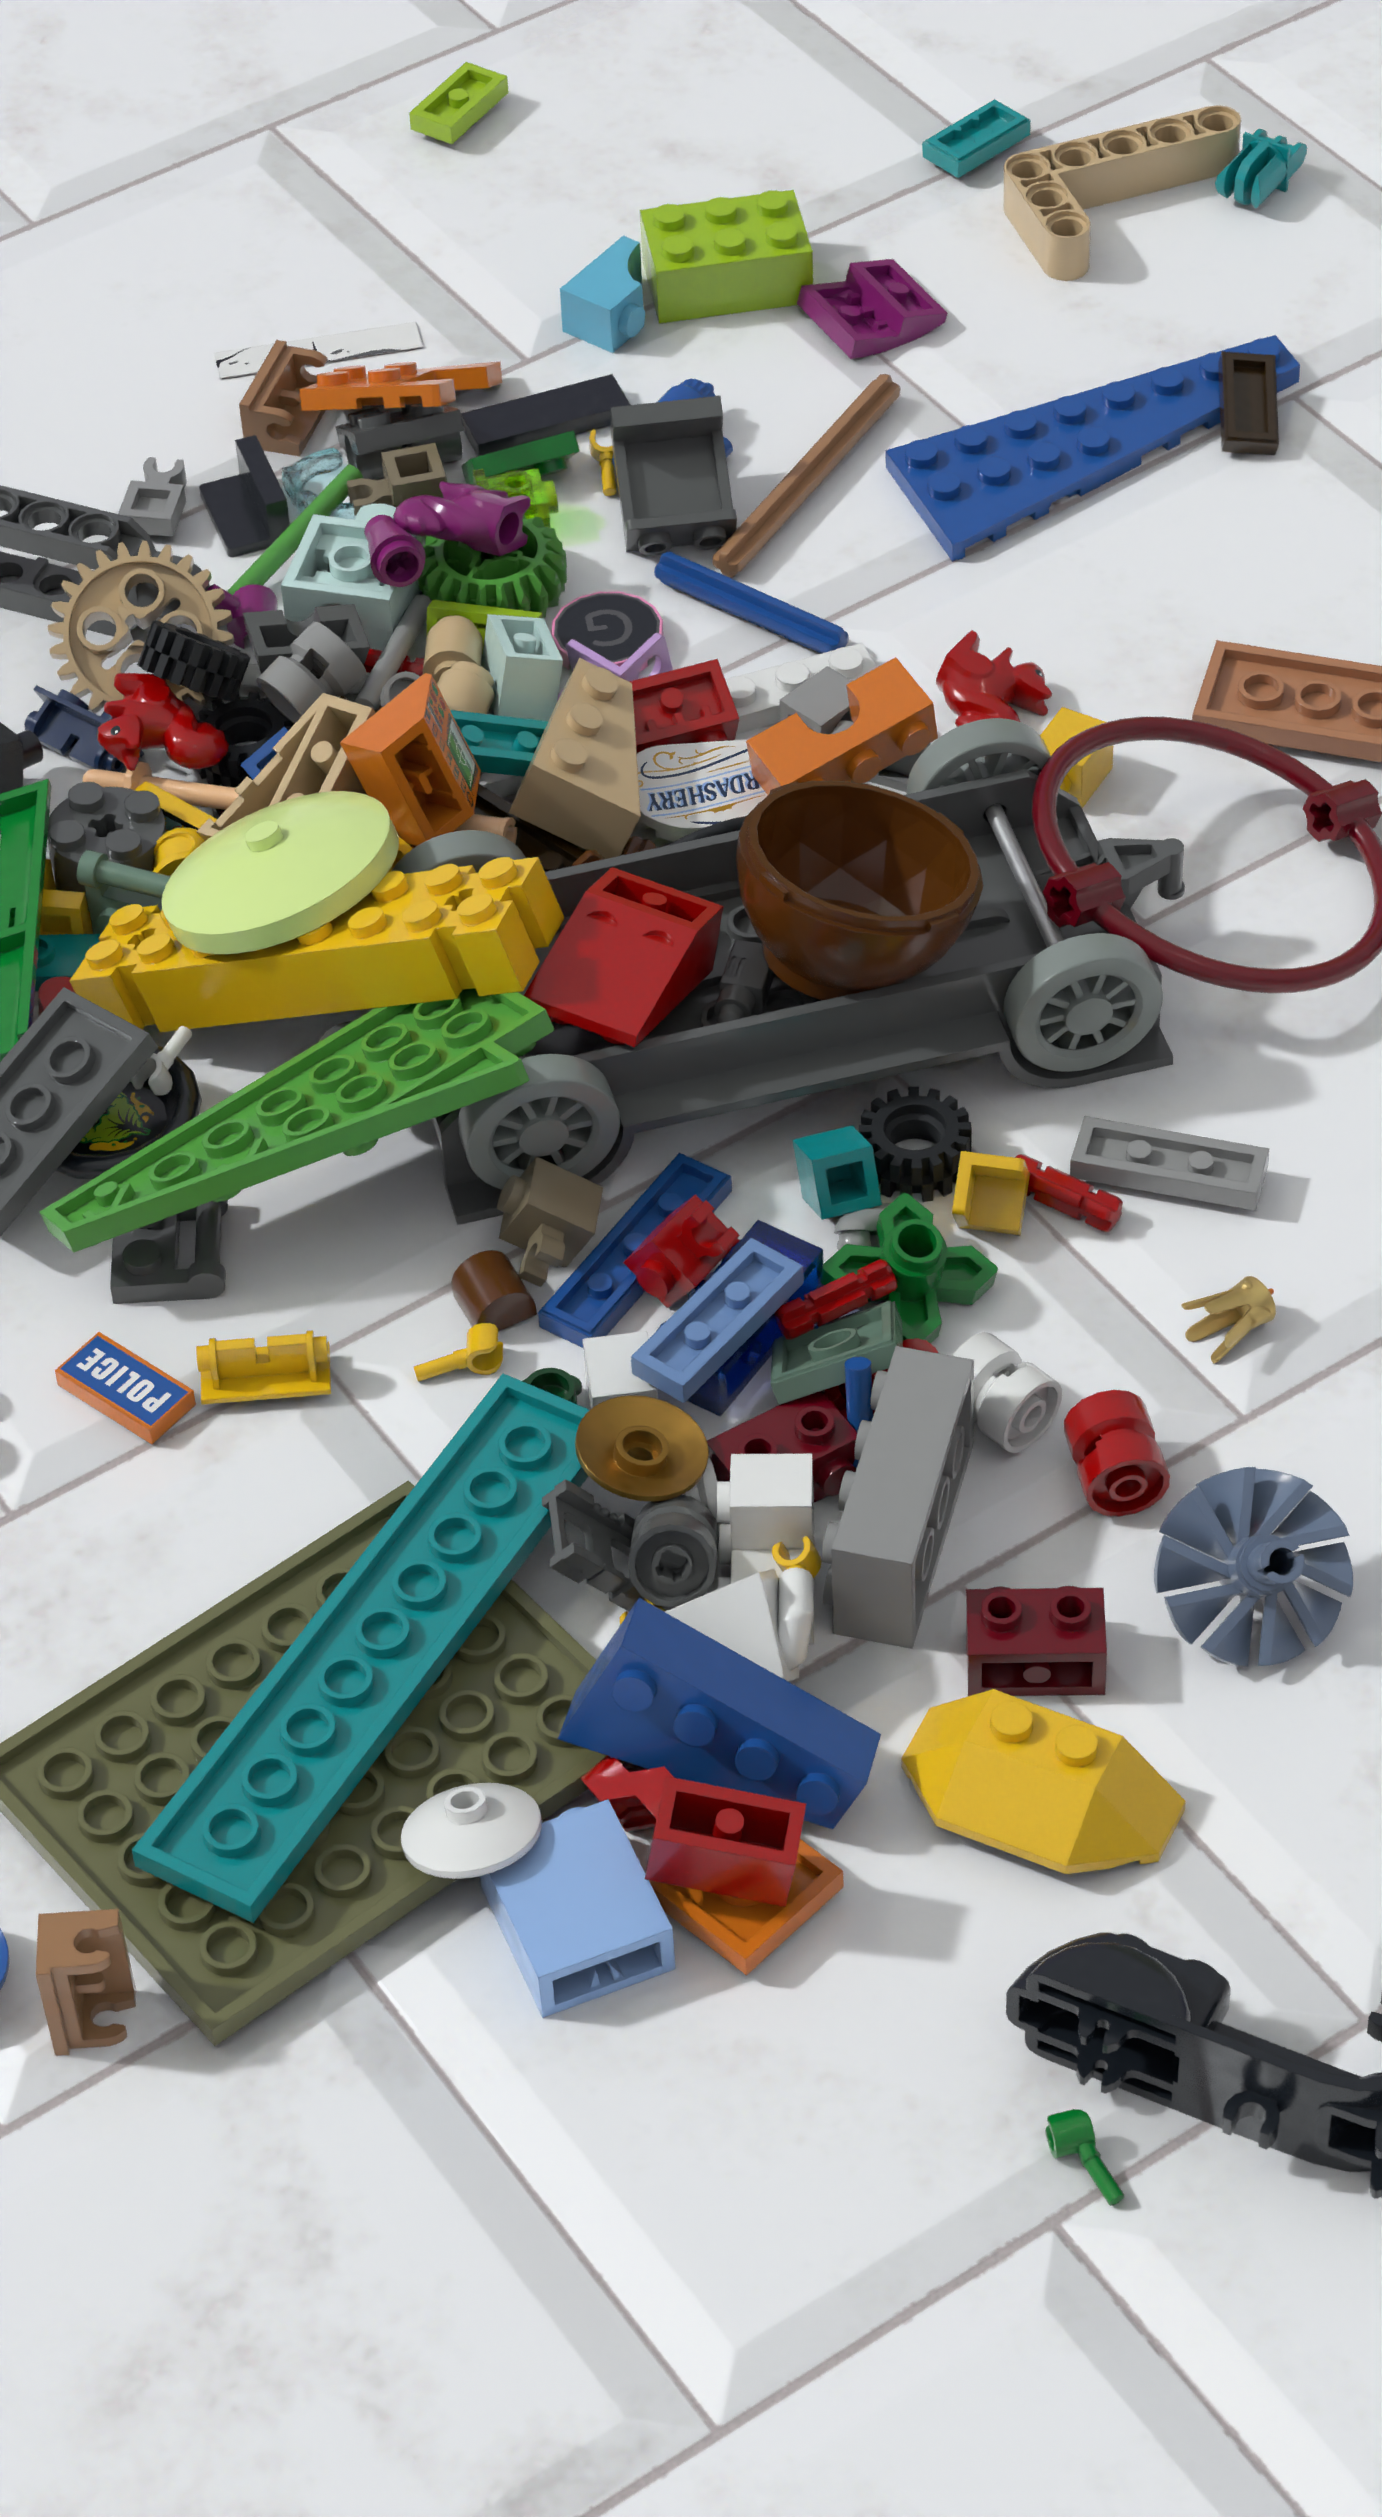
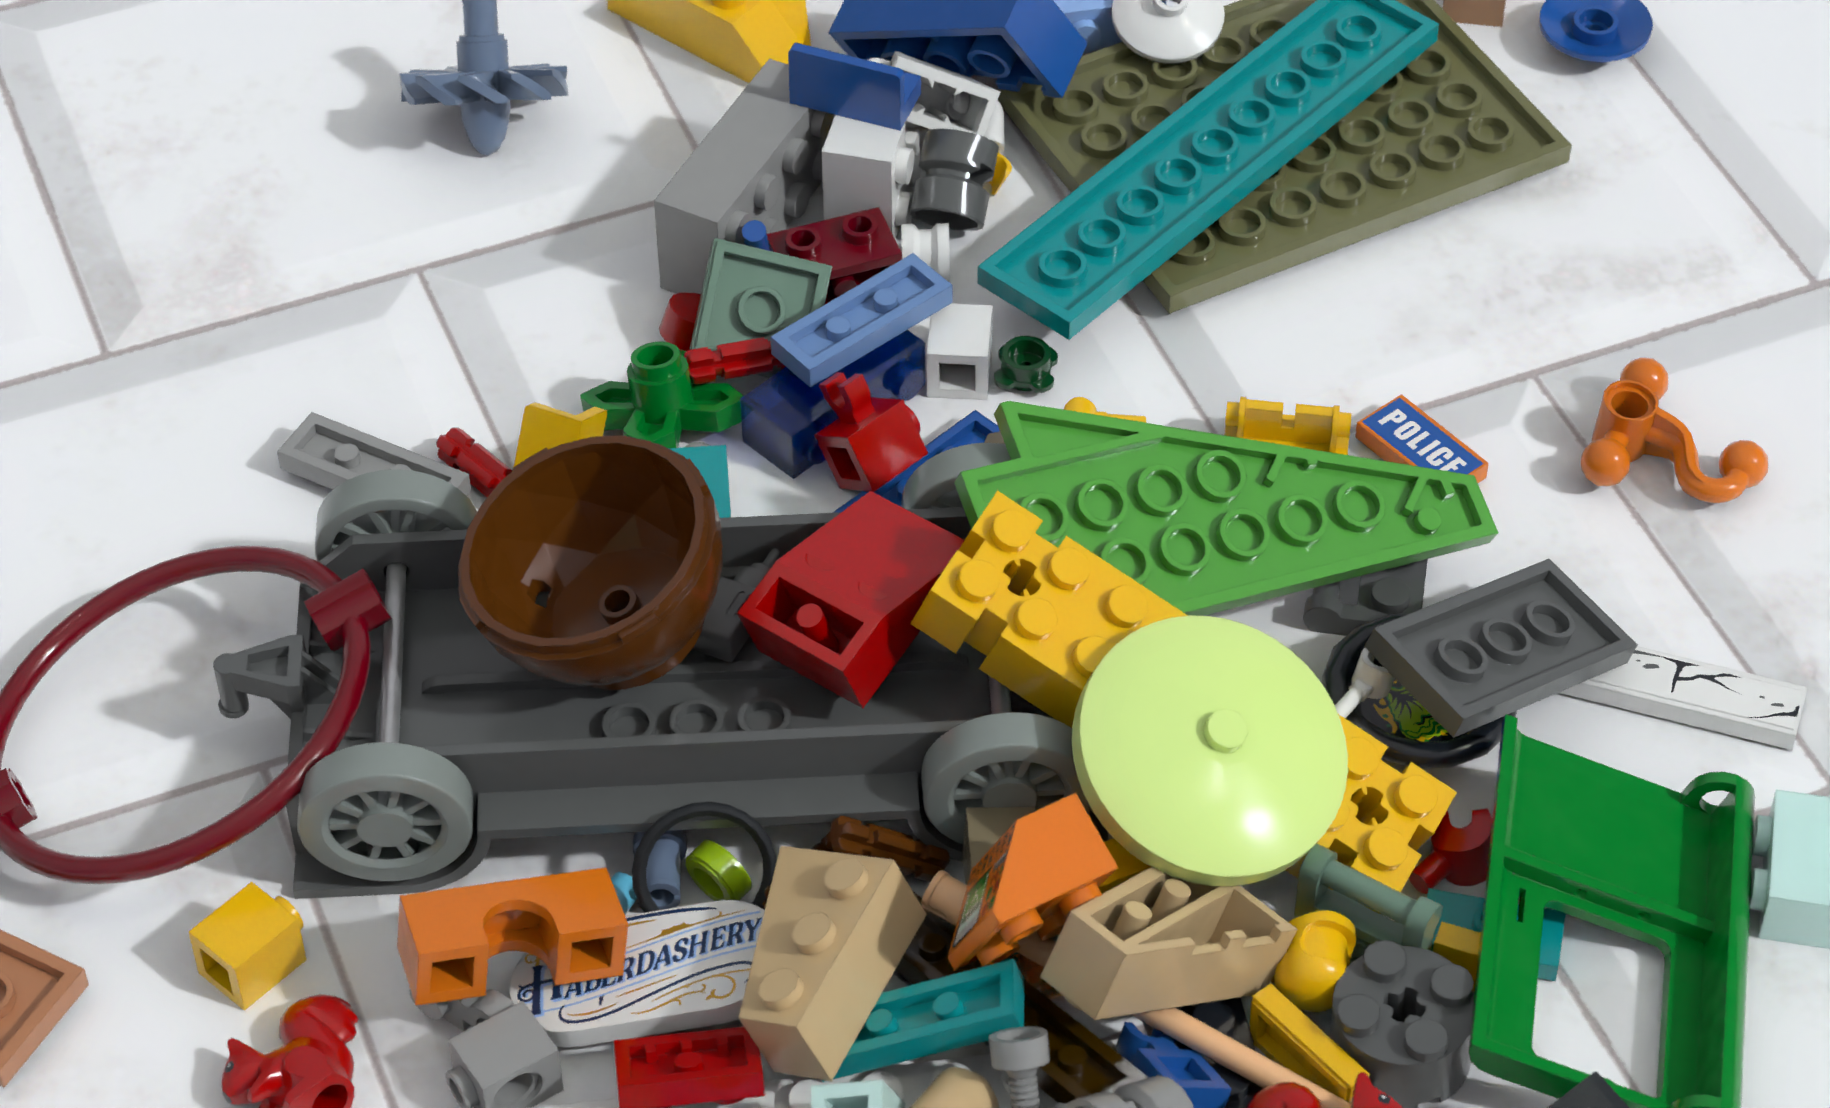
camera: 170 degrees left, 0 degrees up
dark grey piece [542,1479,645,1612] -> none
pearl gold dish [575,1396,709,1501] -> none
white wheel [952,1332,1062,1453] -> none
dark red brick [966,1586,1107,1696] -> none
red wheel [1064,1390,1170,1517] -> none
pearl gold piece [1181,1276,1276,1364] -> none
none -> blue panel [788,43,921,131]

